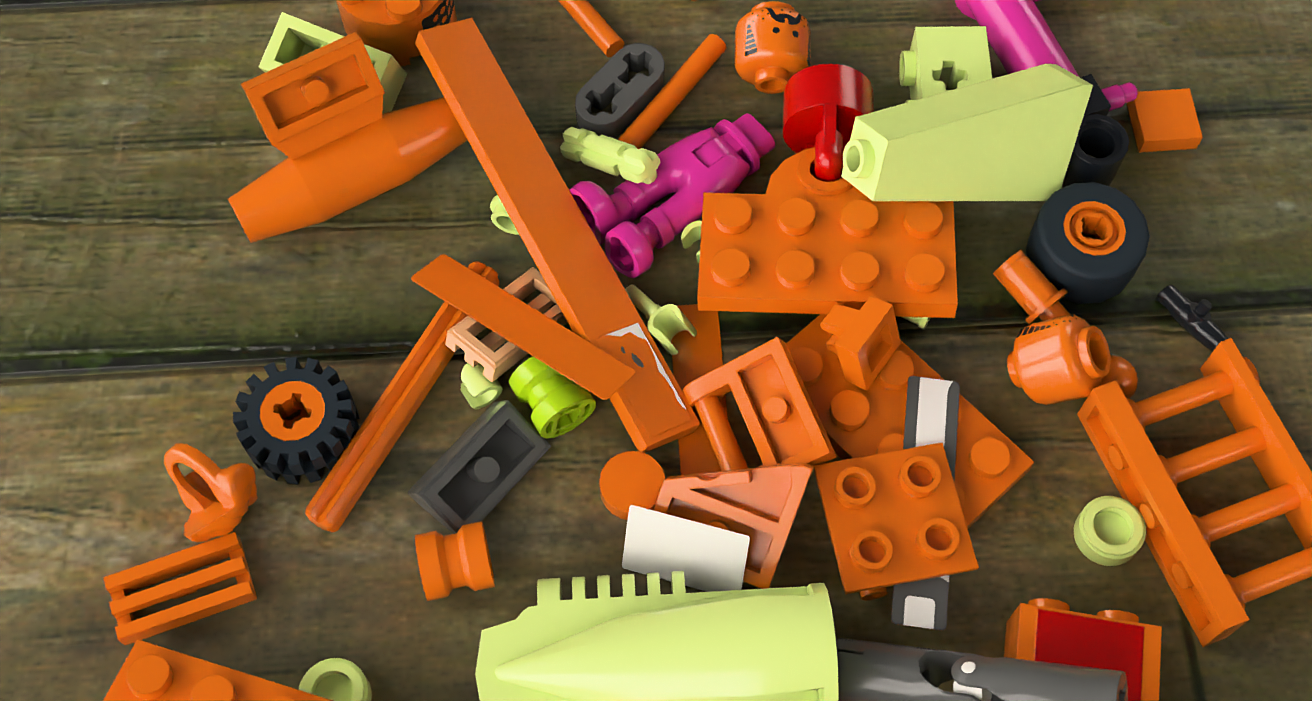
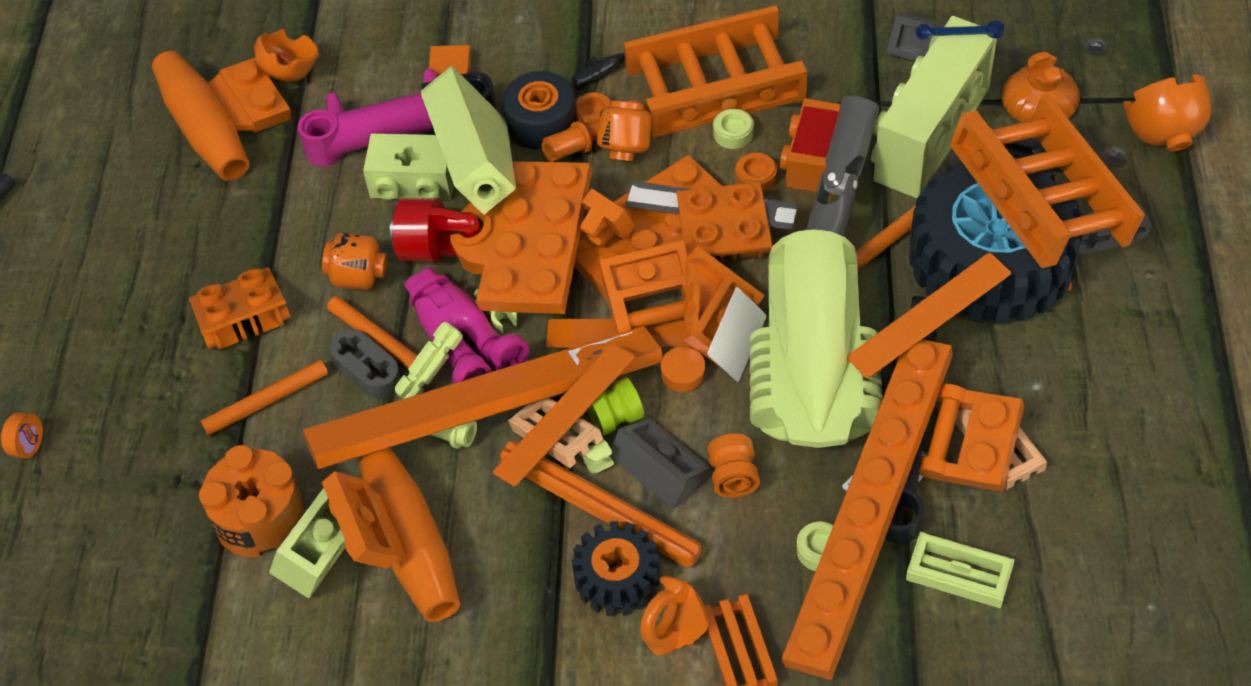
camera: 80 degrees left, 10 degrees down
yellowish green hand [625,284,697,355] -> none
none -> orange tile [576,92,611,126]
none -> orange tile [735,152,777,193]

